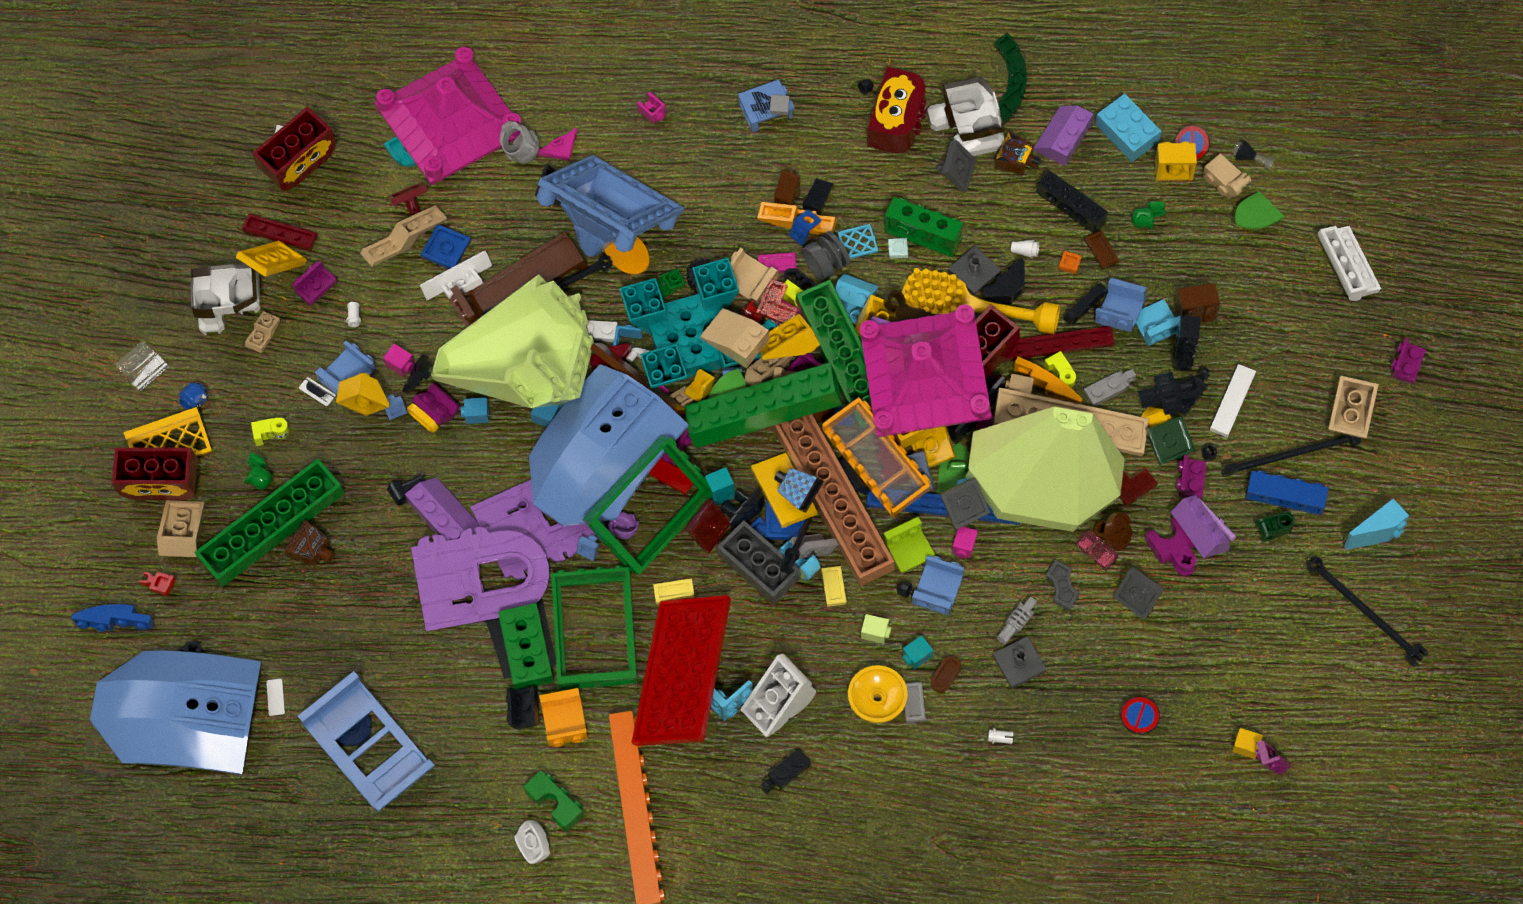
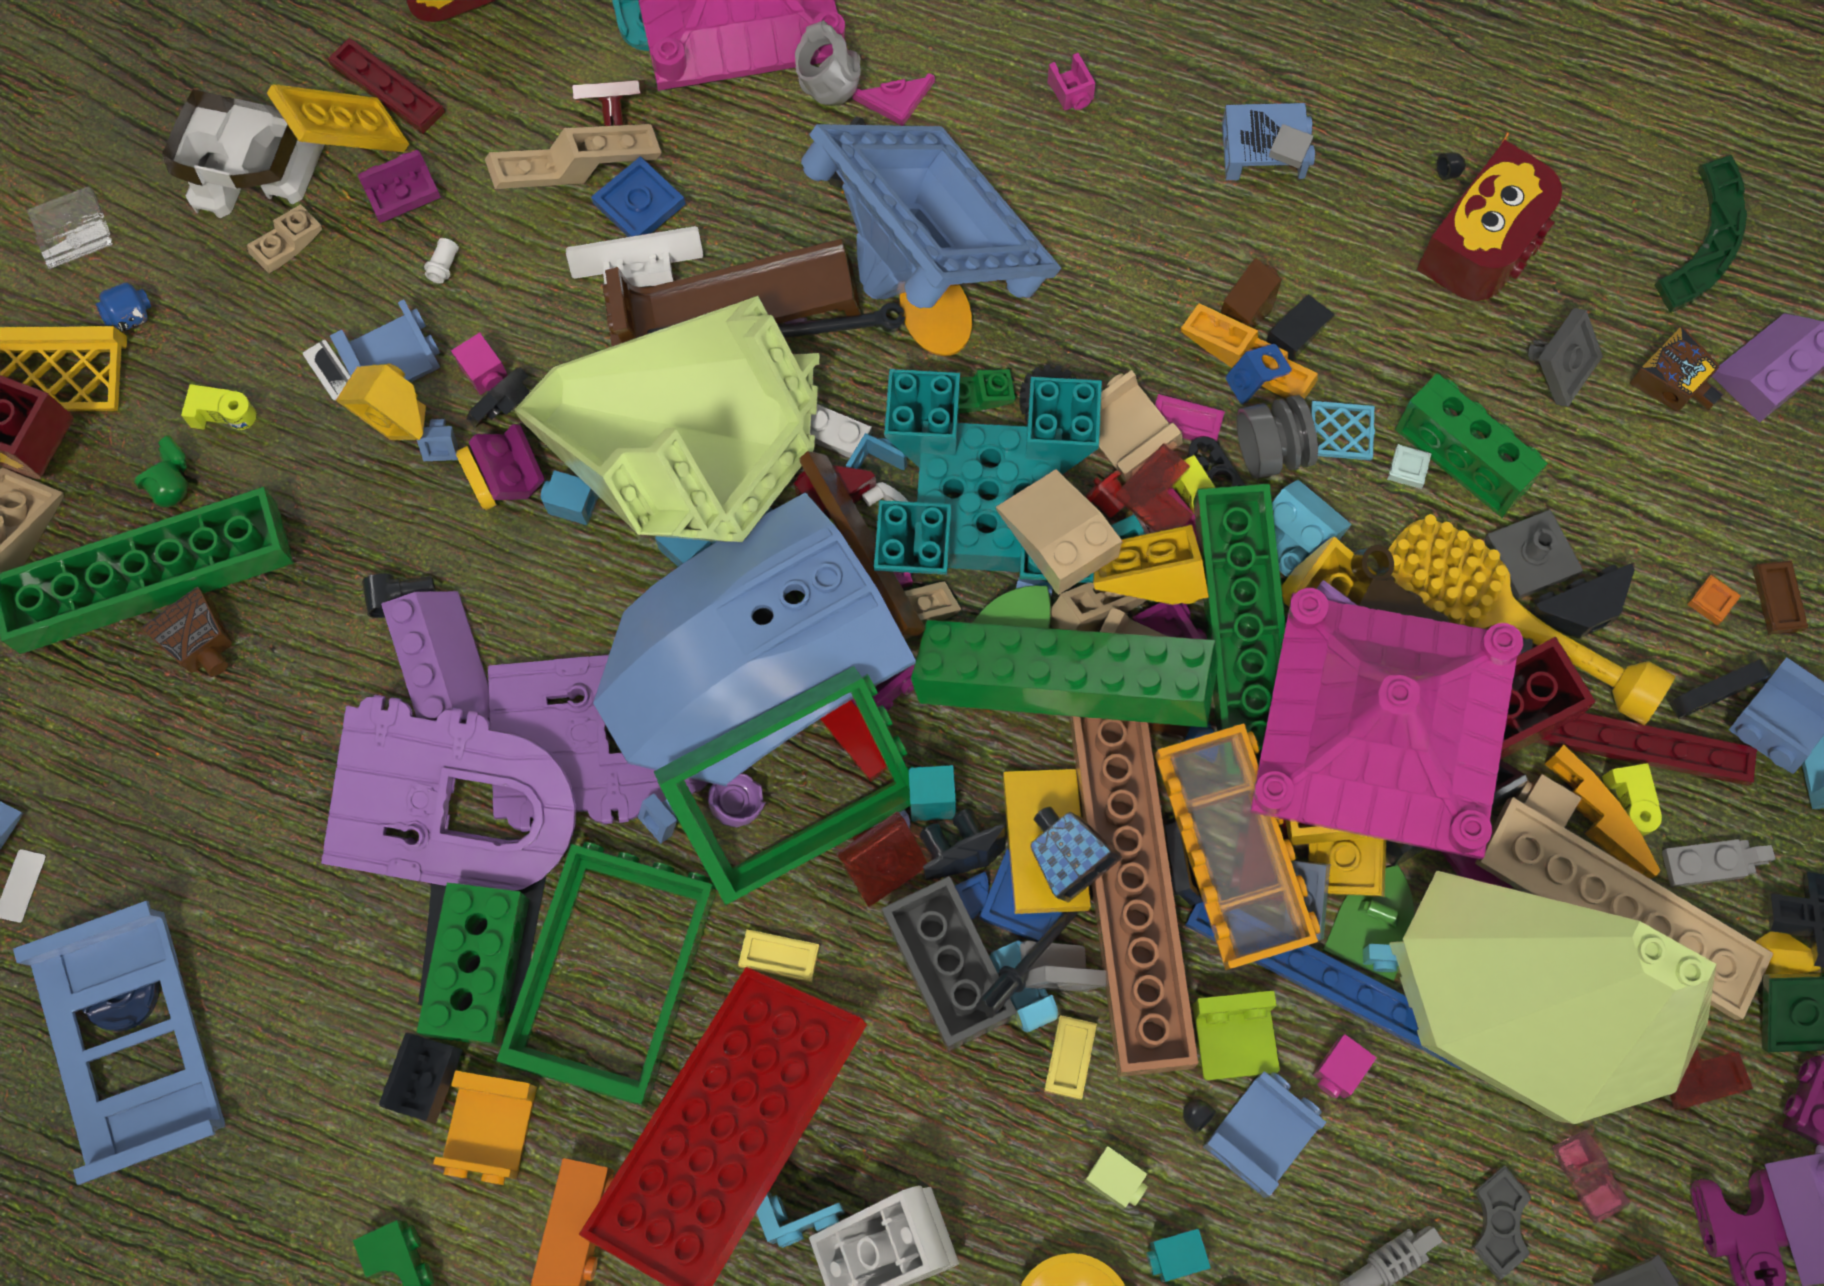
camera: 20 degrees right, 5 degrees up
yellow panel [684,369,715,402] -> none
white piece [927,76,1005,156] -> none
dark grey tile [939,477,991,530] -> none
white cone [1011,240,1039,258] -> none
black brick [1036,170,1108,234] -> none
reddish brown tile [1094,512,1132,551] -> none

